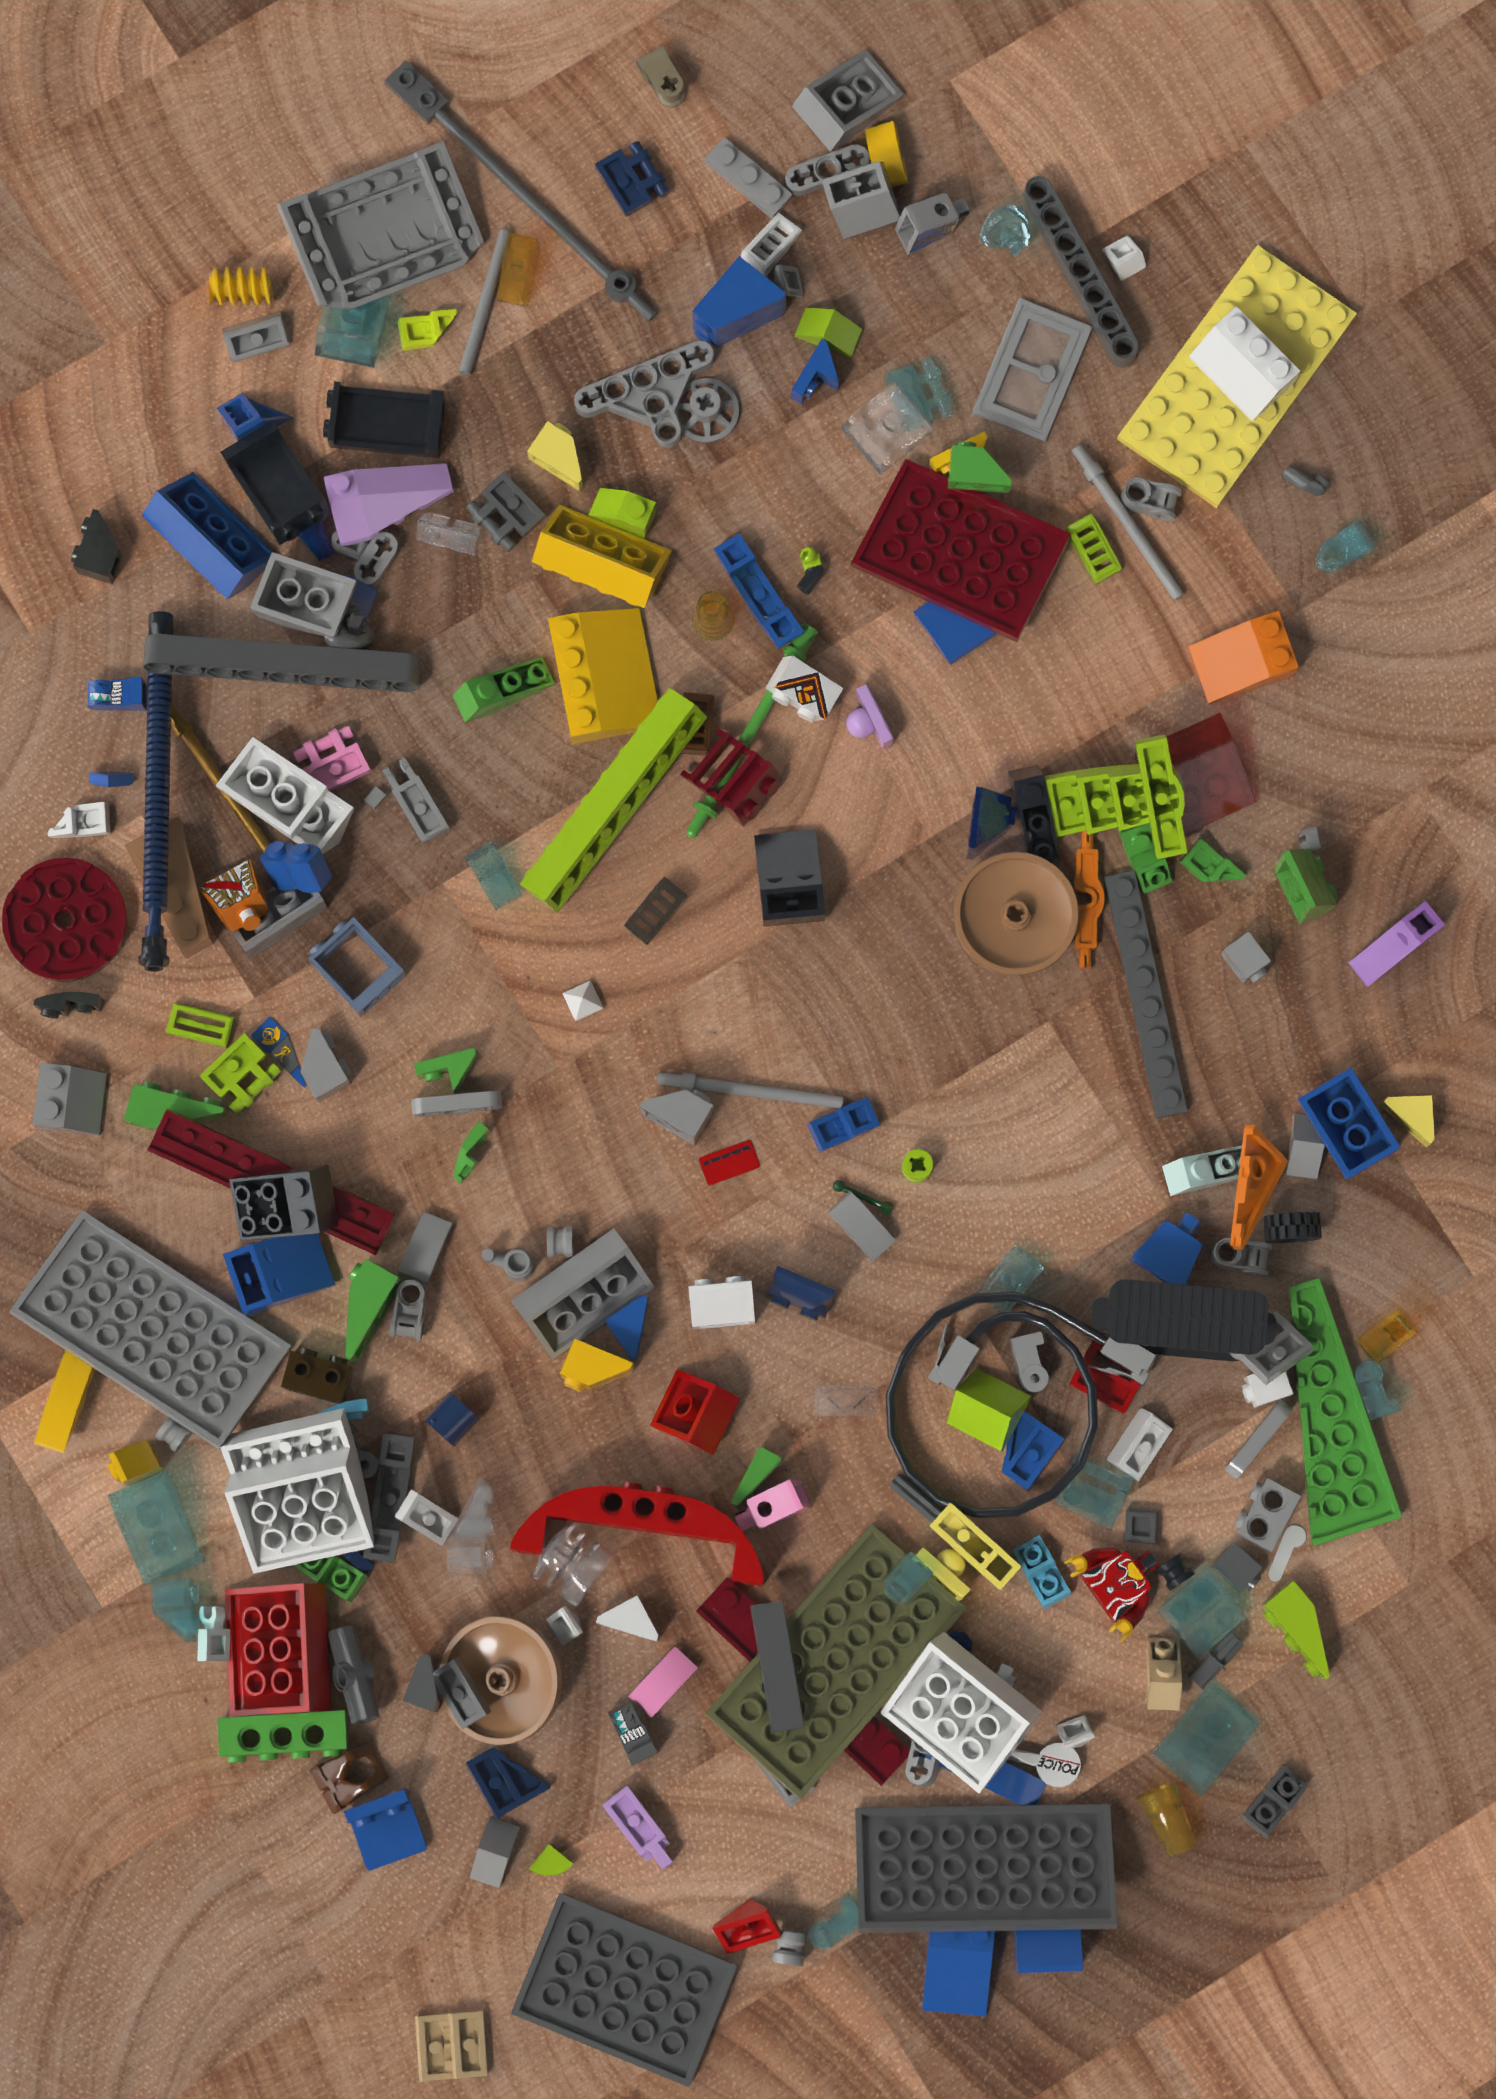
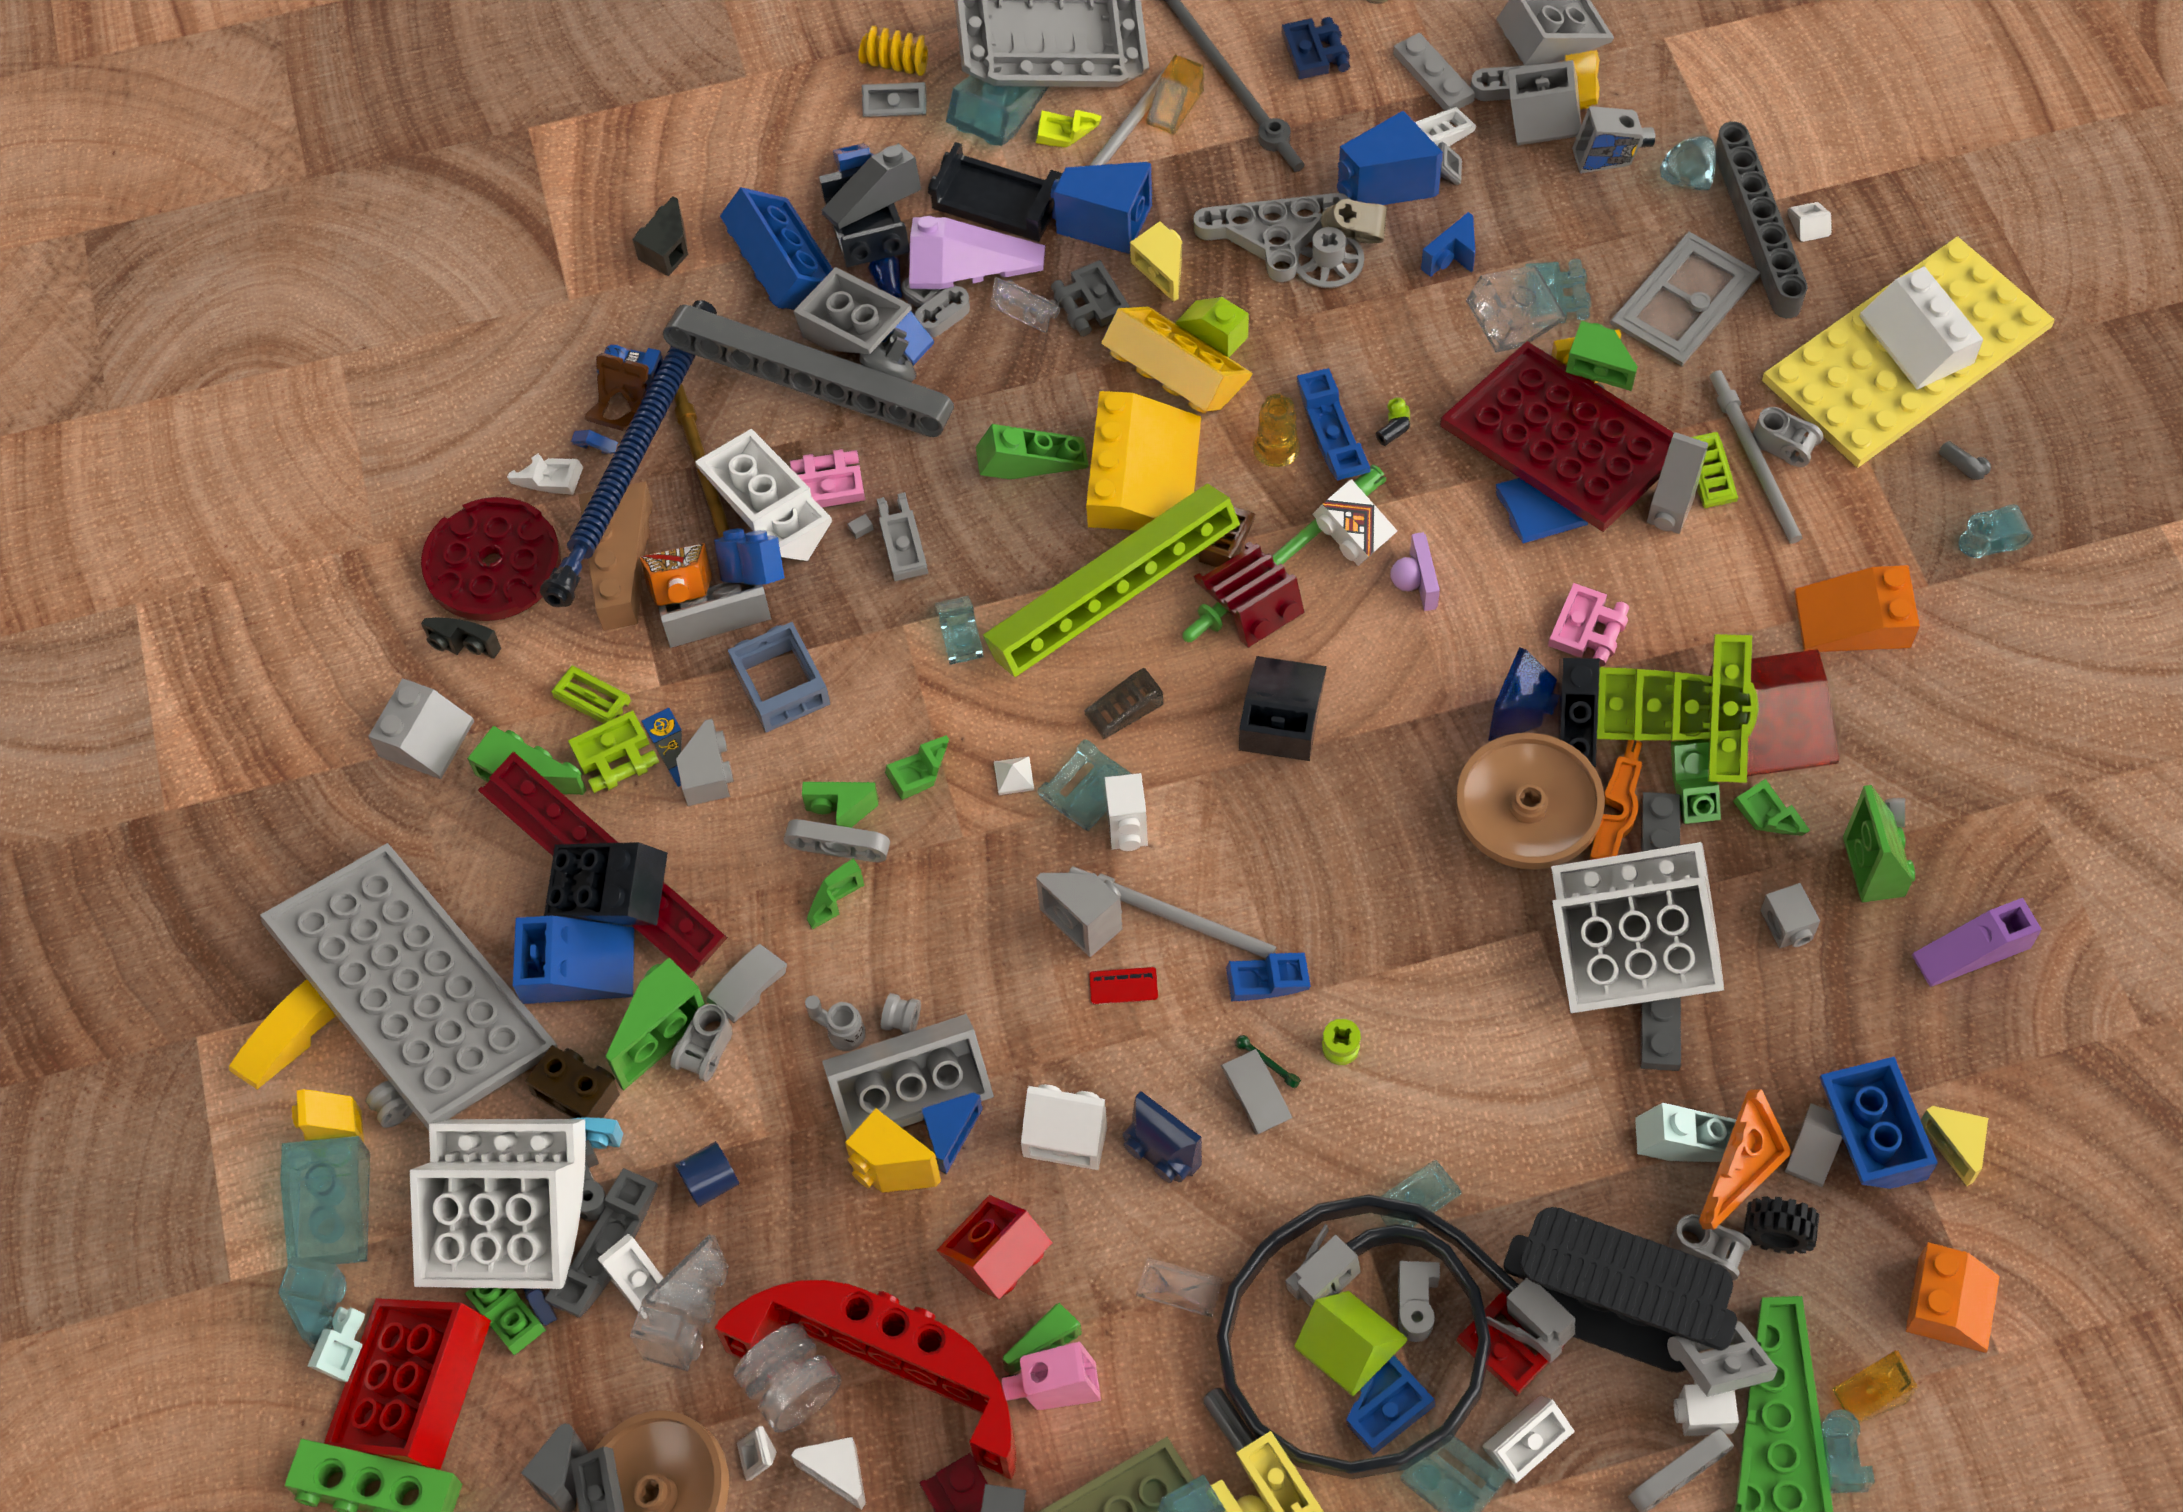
camera: 20 degrees right, 20 degrees down
dark grey piece [327,1625,380,1725] -> none
lime slope [795,308,862,358] -> none
blue torso [1130,1213,1203,1285] -> none
none -> reddish brown piece [585,353,649,431]
none -> dark grey slope [822,143,921,229]
none -> bright green slope [885,735,949,800]
none -> clear light blue plate [1037,739,1132,831]
none -> blue slope [1051,162,1152,254]
none -> white brick [1105,773,1148,851]
none -> dark tan piece [1321,199,1387,244]
none -> bright pink plate [1548,583,1629,666]
none -> white slope [1551,842,1724,1013]
none -> light grey slope [1647,432,1708,534]
none -> orange slope [1905,1242,2000,1353]

